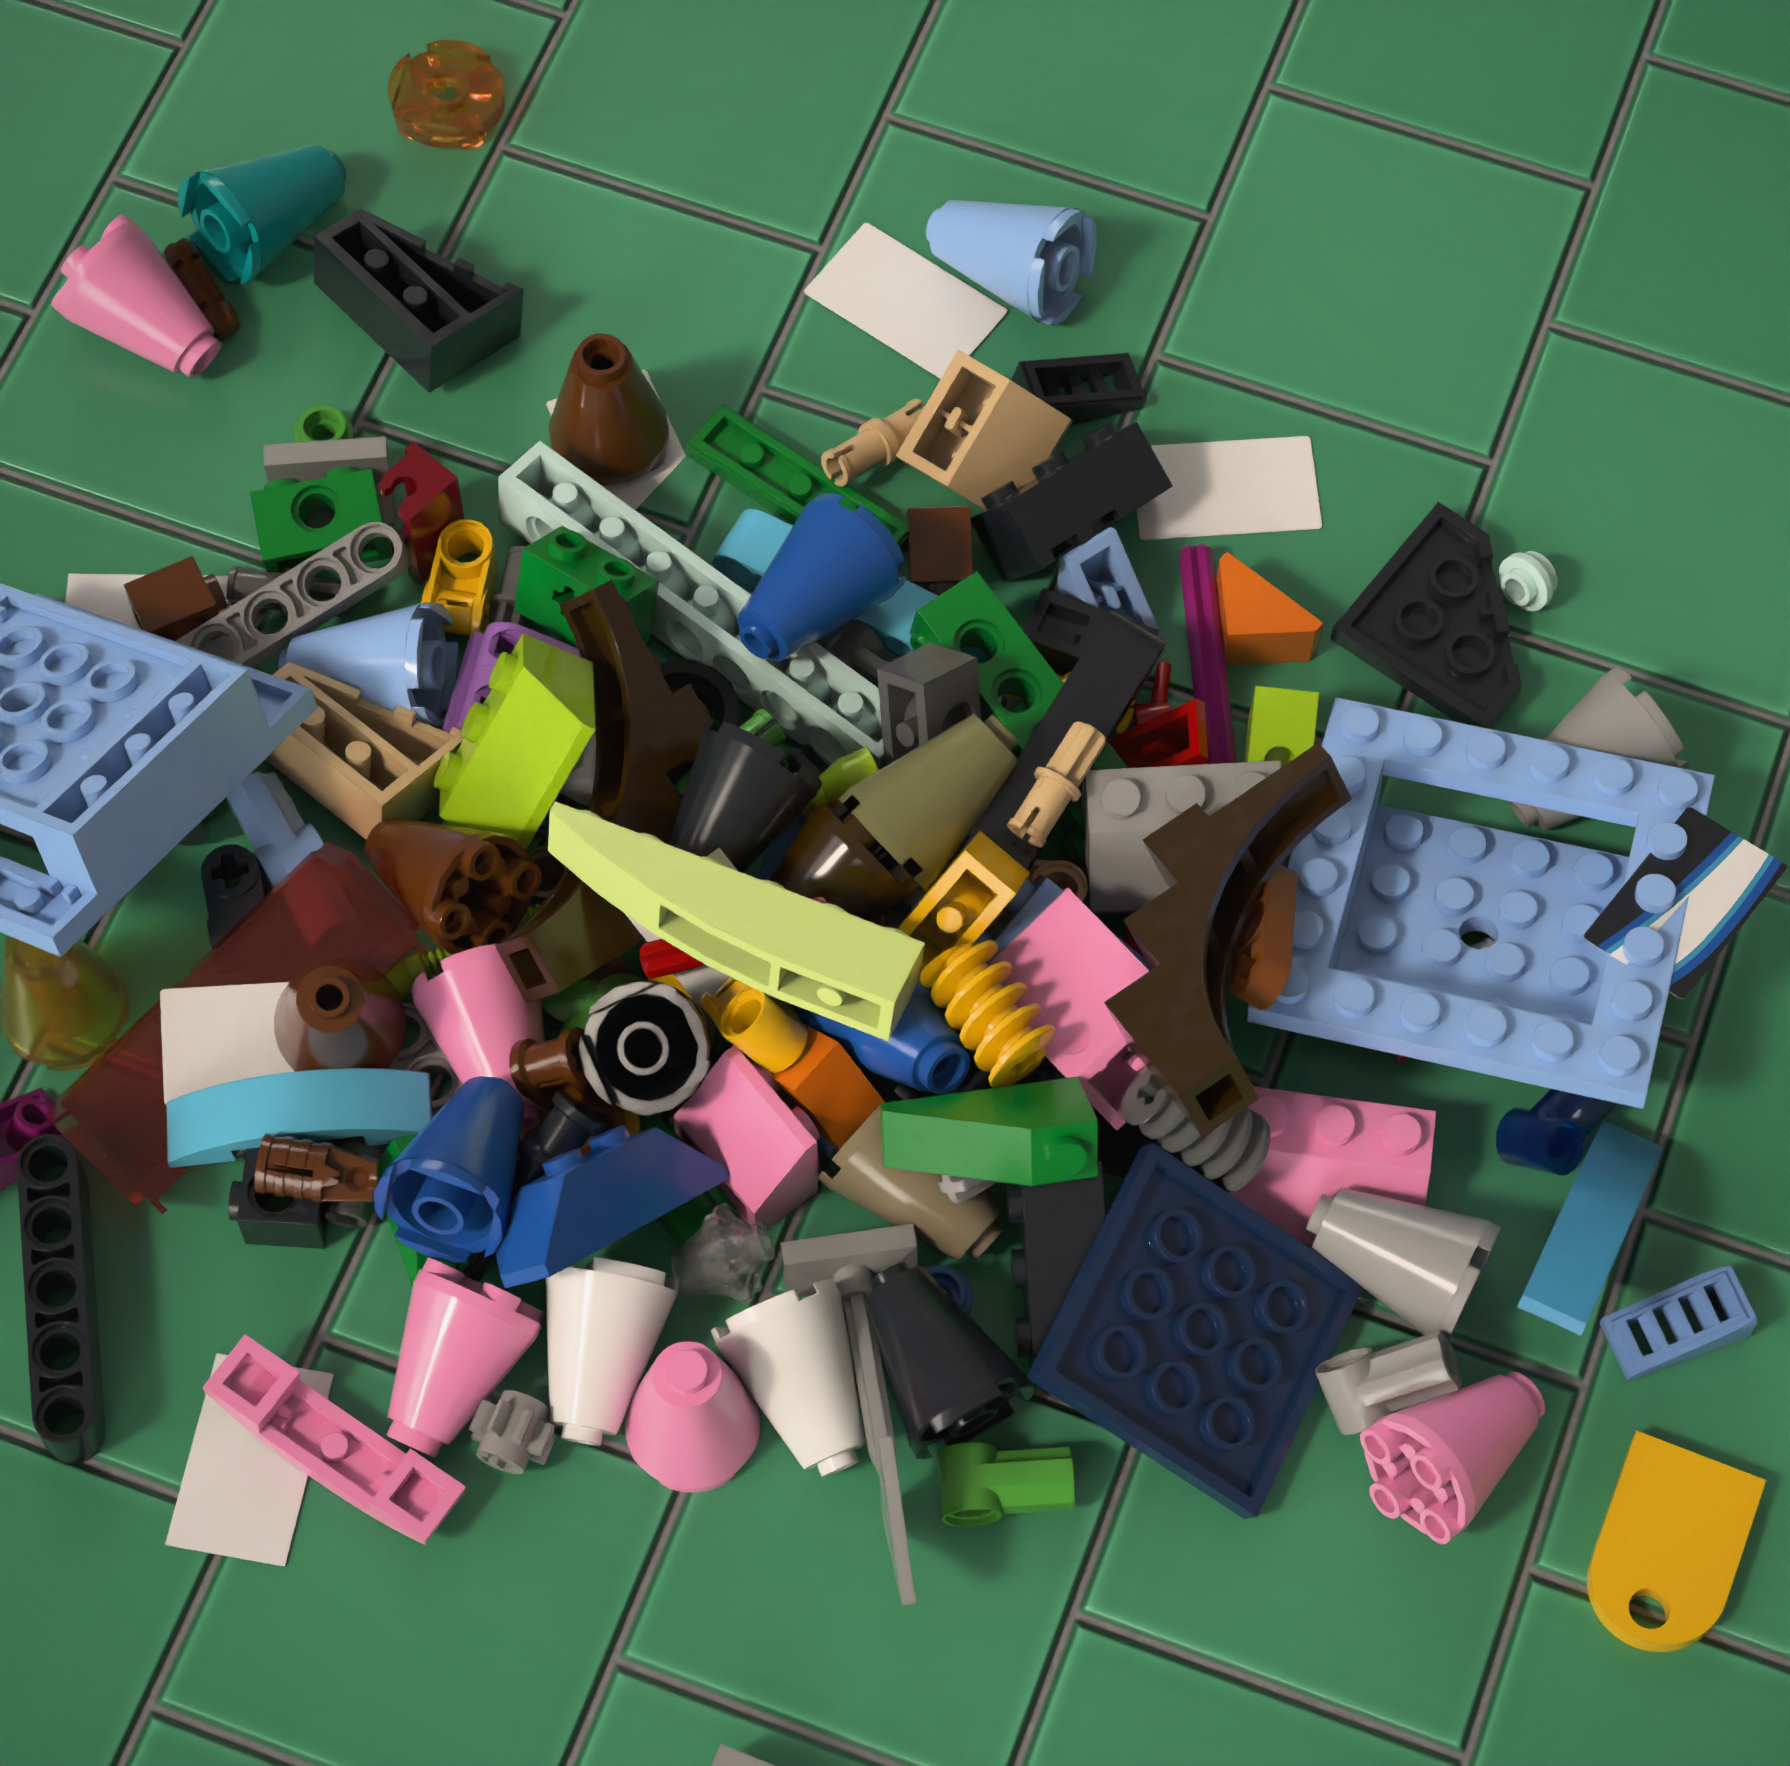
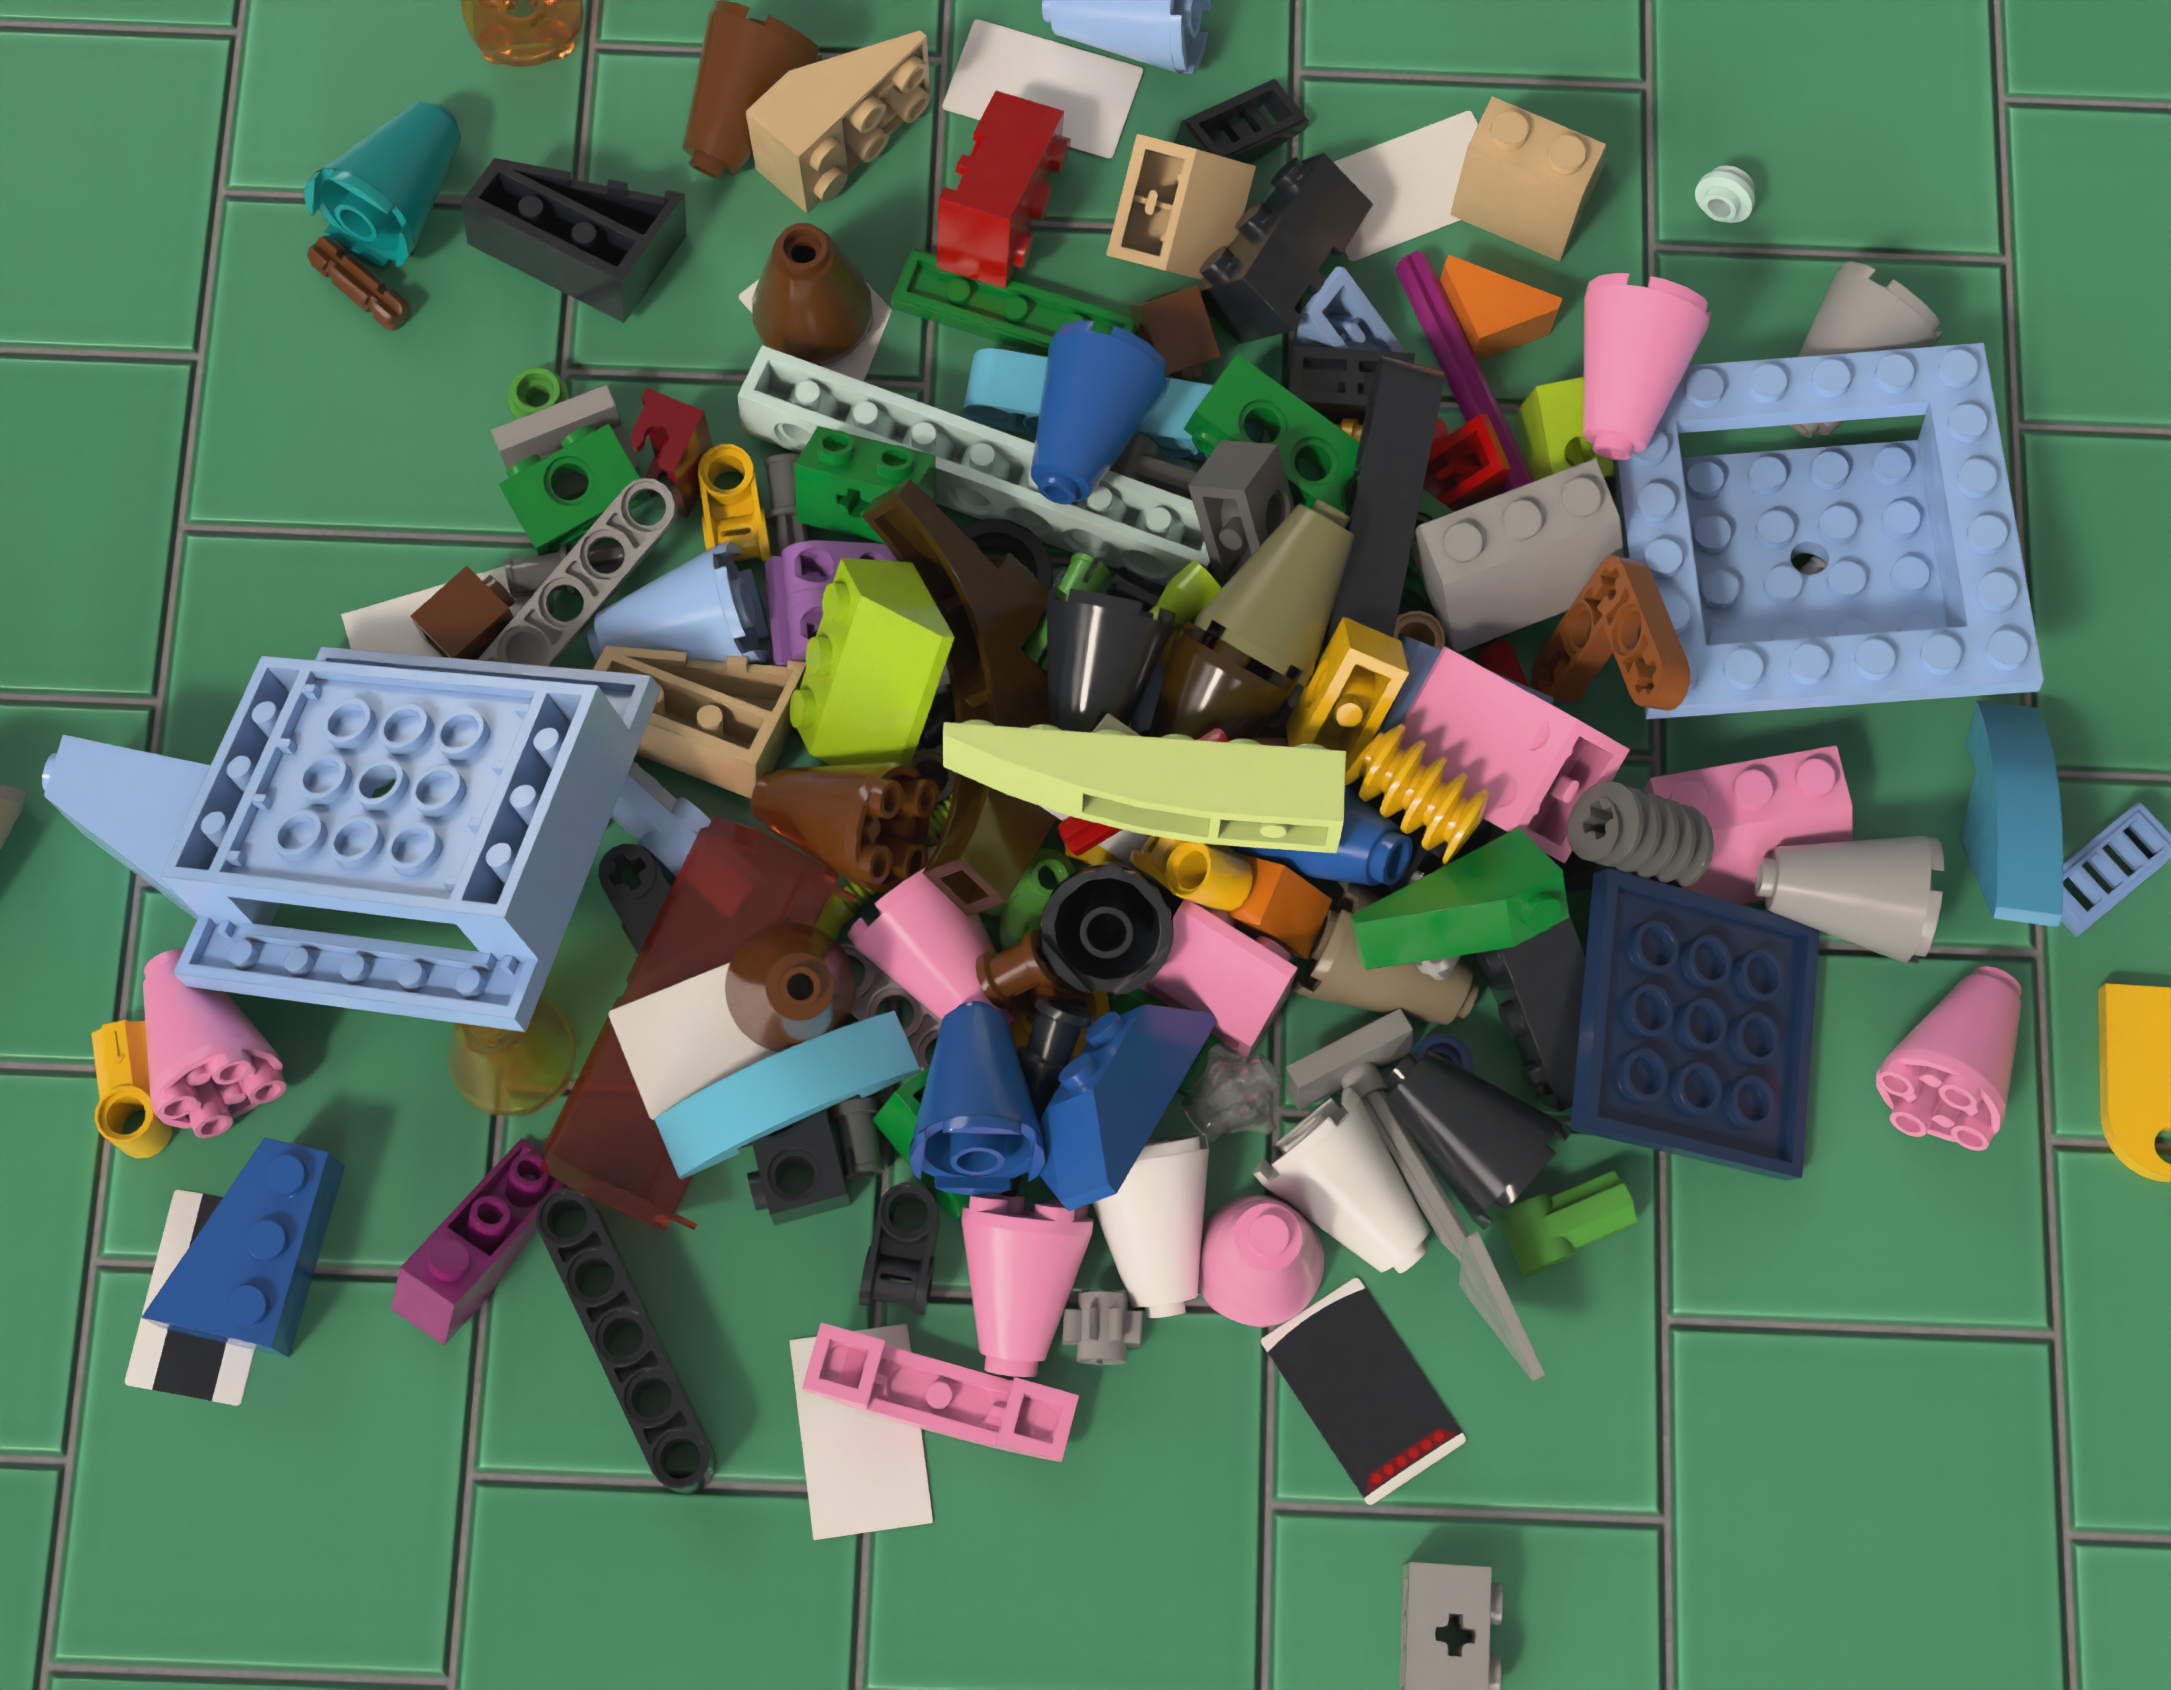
camera: 20 degrees left, 10 degrees up
bright pink cone [51,214,222,379] -> none
reddish brown hinge [254,1133,382,1203] -> none
tan pin [821,399,925,487] -> none
tan axle [1007,721,1106,847] -> none
dark brown arch [1104,743,1352,1138] -> none
light grey piece [1315,1330,1462,1435] -> none
black plate [1331,502,1522,729] -> none
clear blue piece [1496,1089,1616,1176] -> none
sticker [1584,807,1787,999] -> none
none -> reddish brown cone [682,0,823,180]
none -> tan slope [745,30,931,214]
none -> black piece [859,1182,940,1316]
none -> red wedge [937,91,1071,289]
none -> black sticker [1261,1278,1466,1505]
none -> tan slope [1450,96,1607,262]
none -> bright pink cone [1583,273,1711,460]

